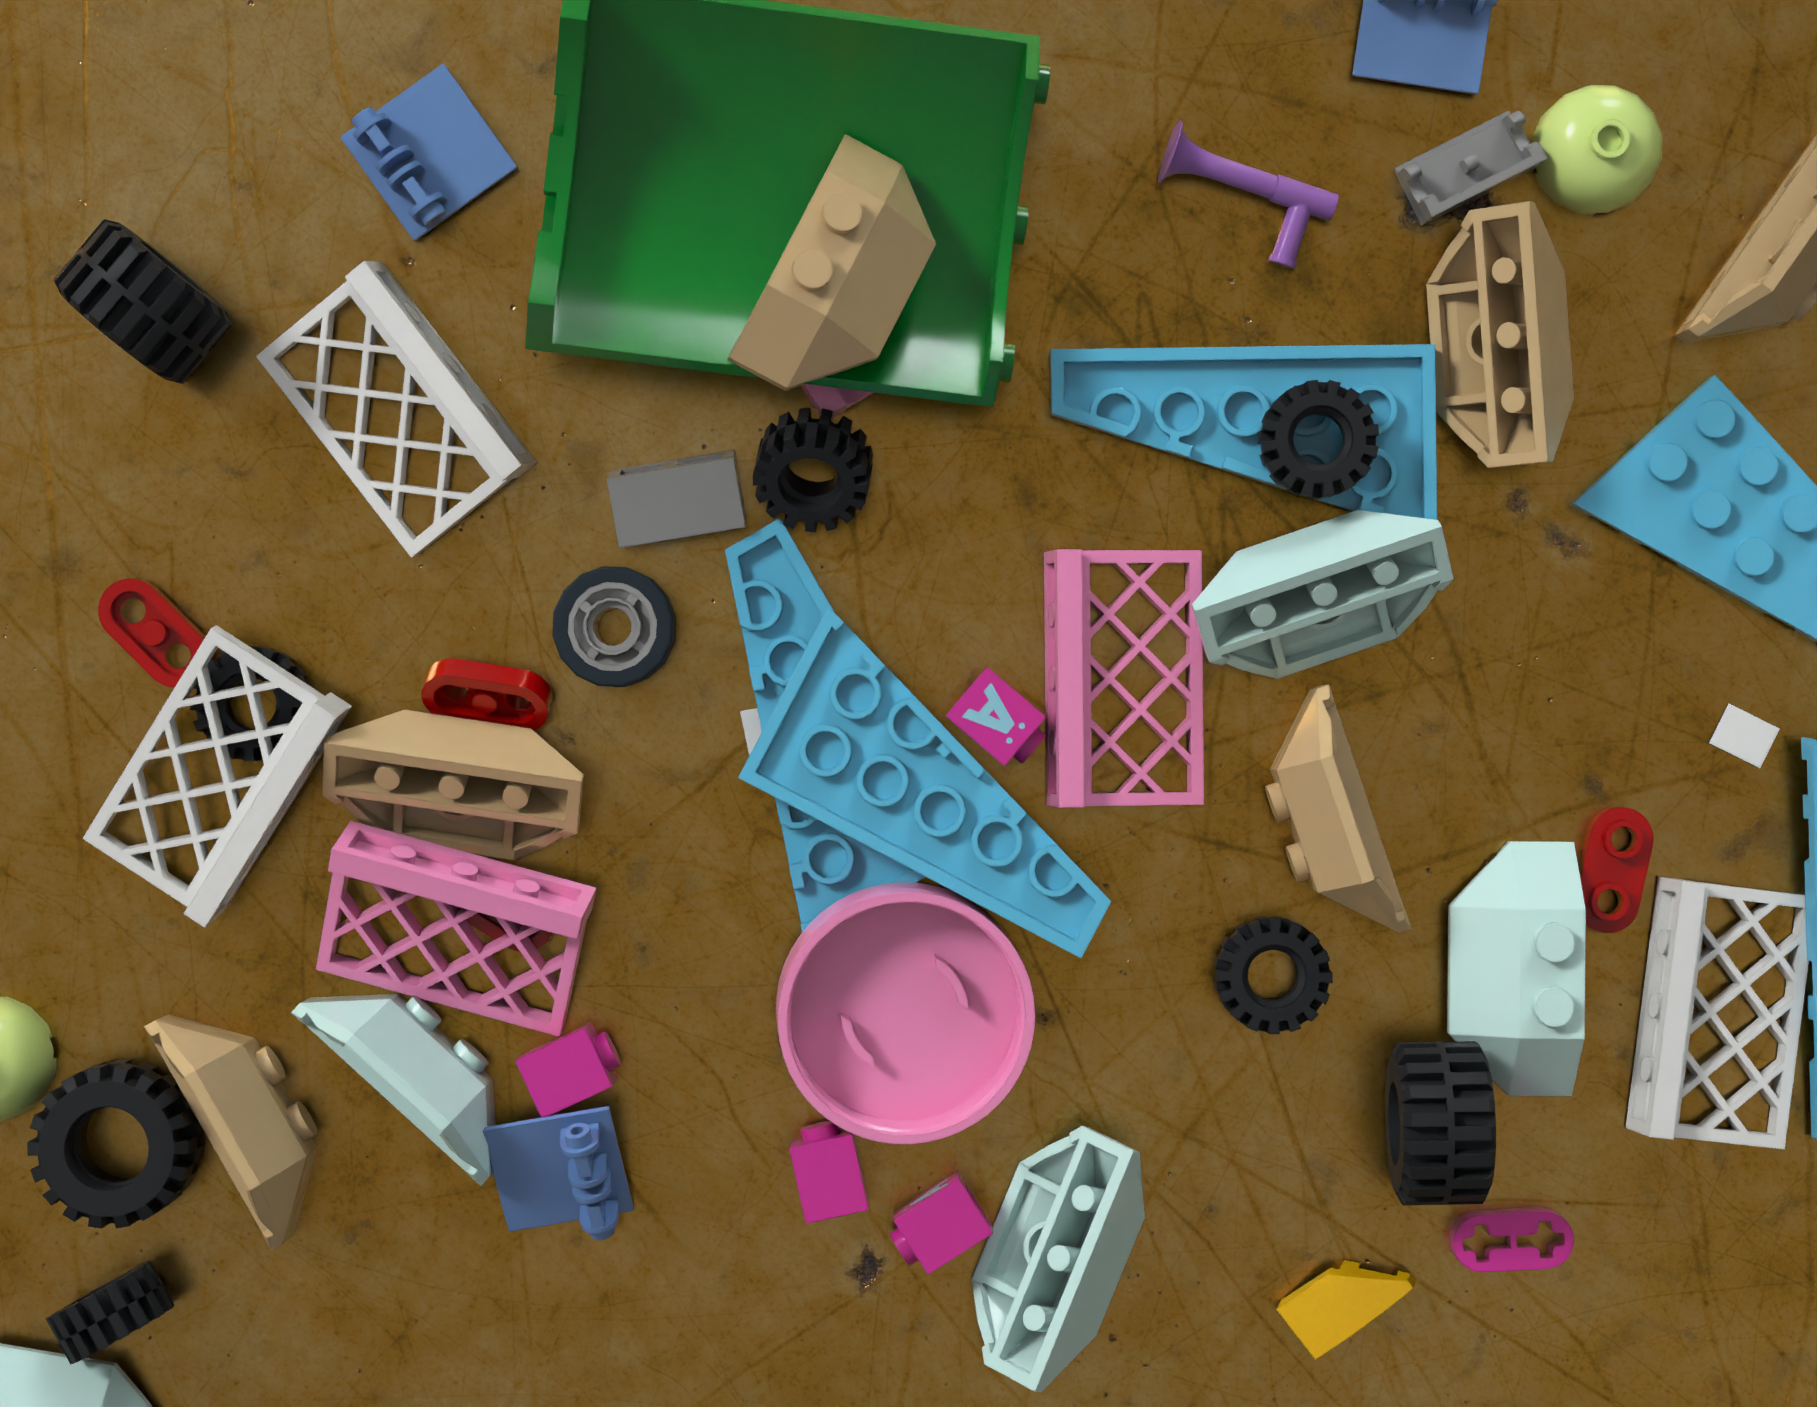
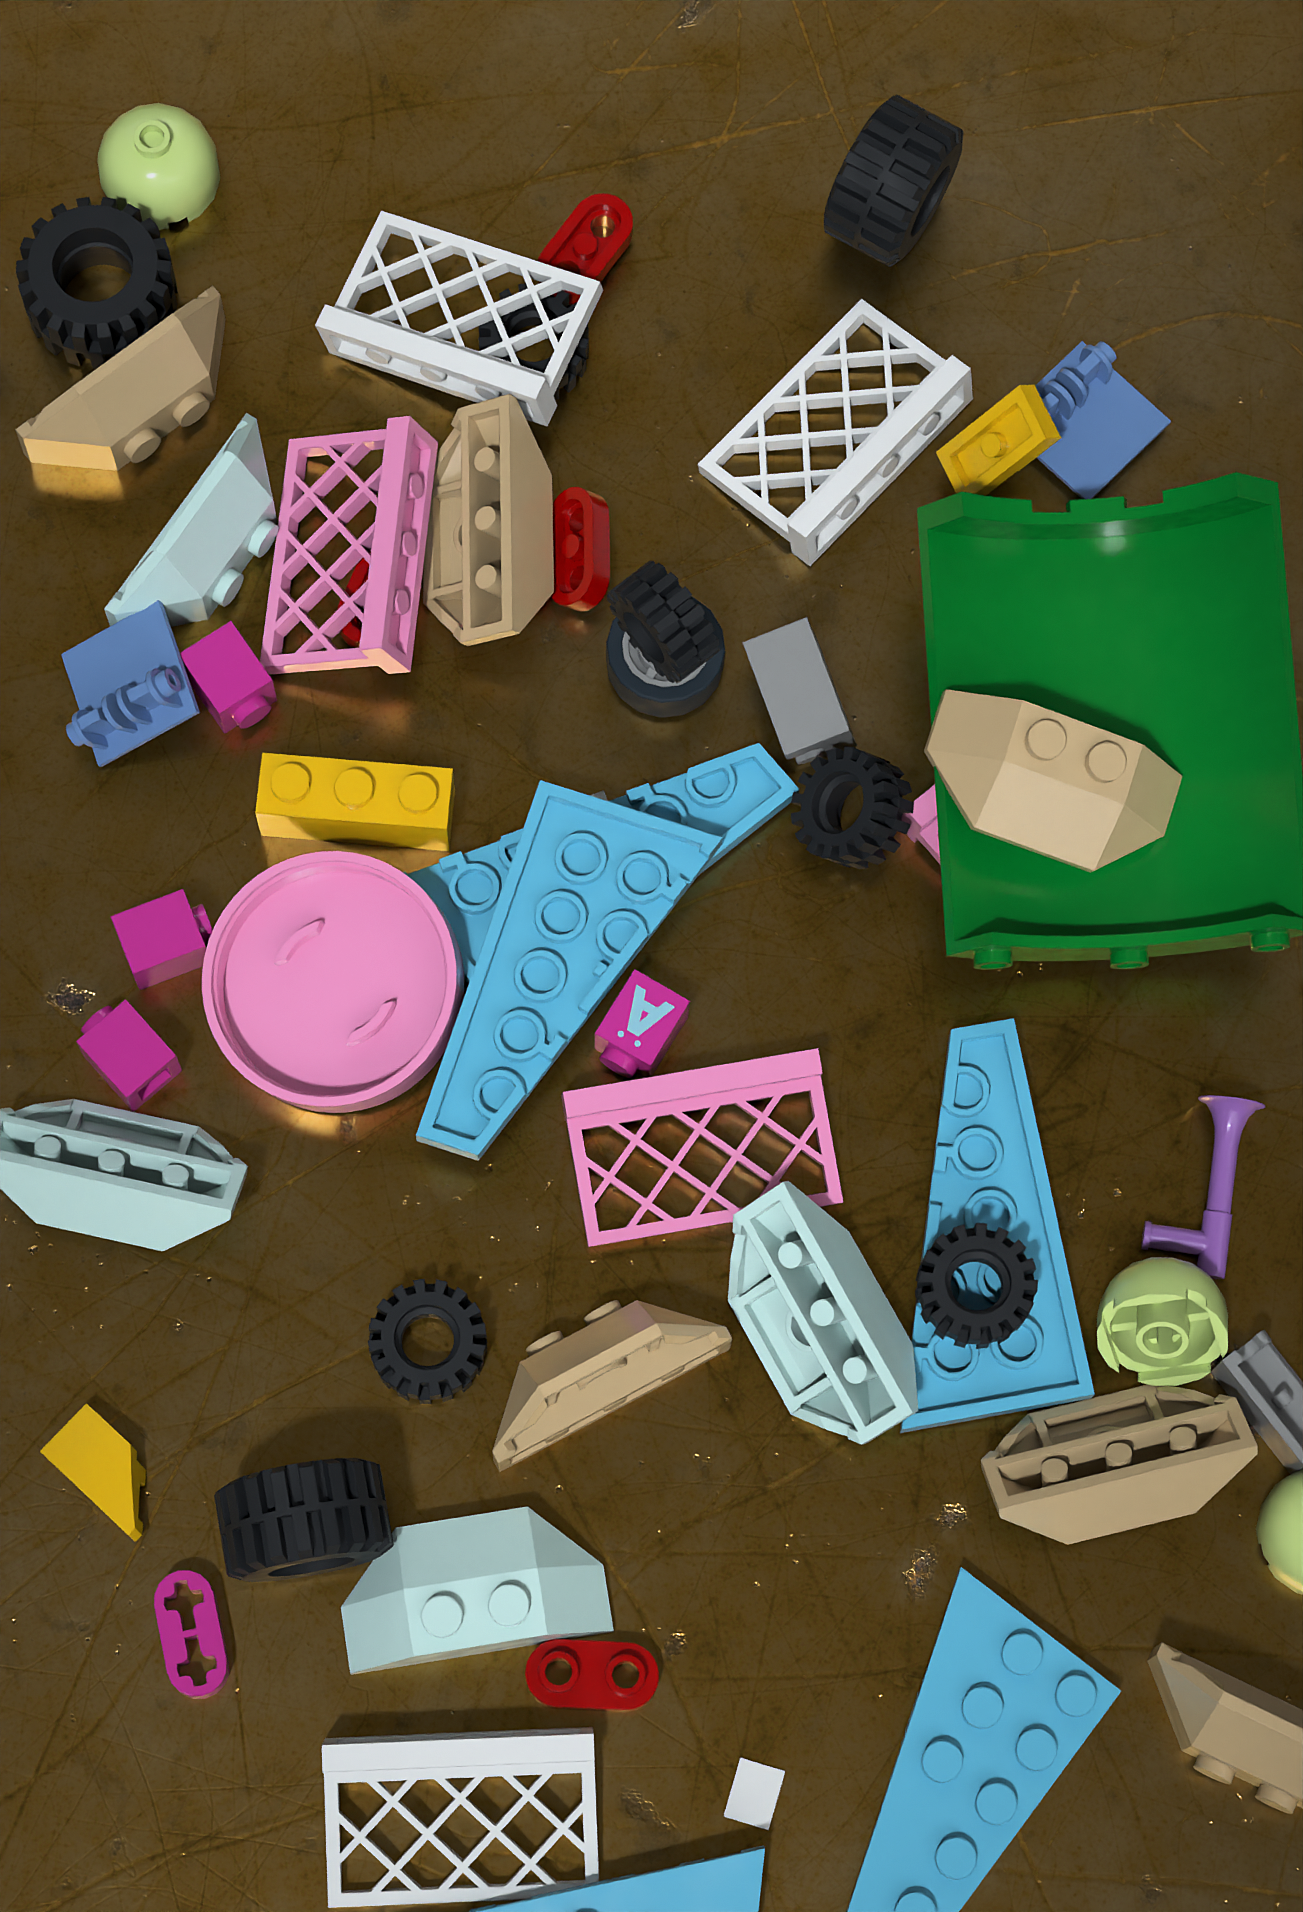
camera: 80 degrees right, 15 degrees down
none -> yellow brick [255,753,455,851]
none -> black tyre [607,561,720,683]
none -> yellow plate [936,385,1061,496]
none -> yellowish green cylinder [1097,1257,1228,1386]

